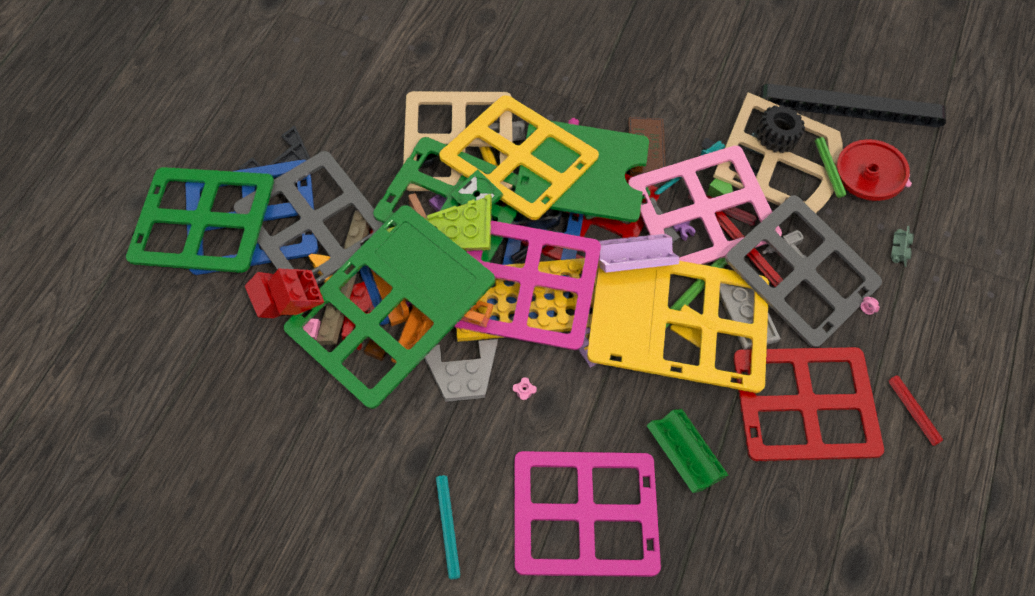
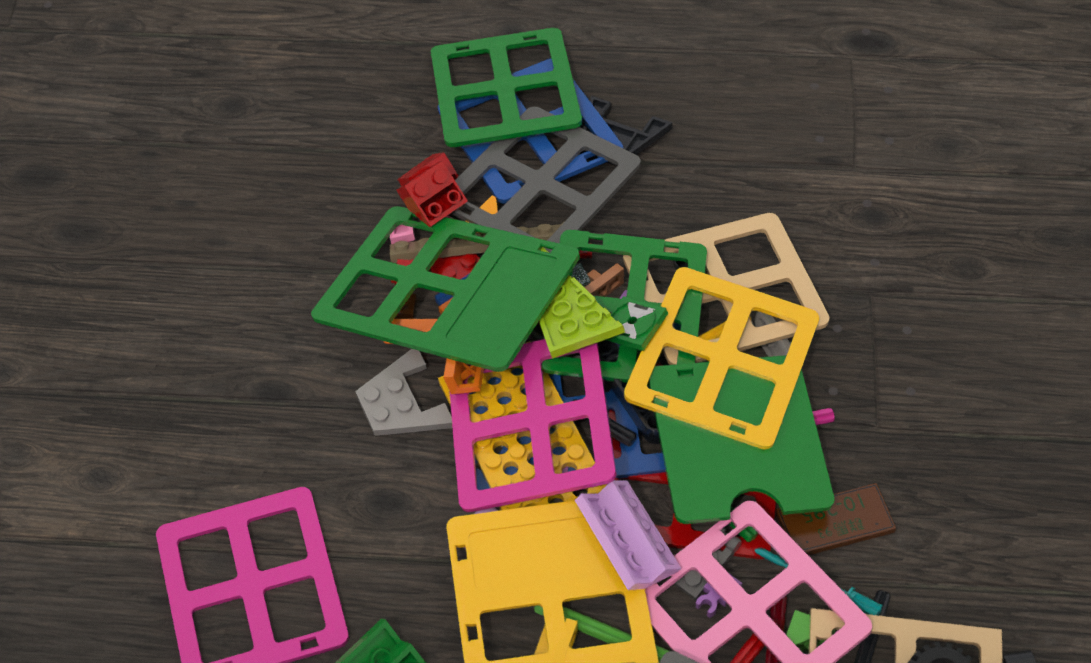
camera: 80 degrees right, 5 degrees down
teal axle [436,475,460,579] -> none
bright pink plate [513,378,537,400] -> none

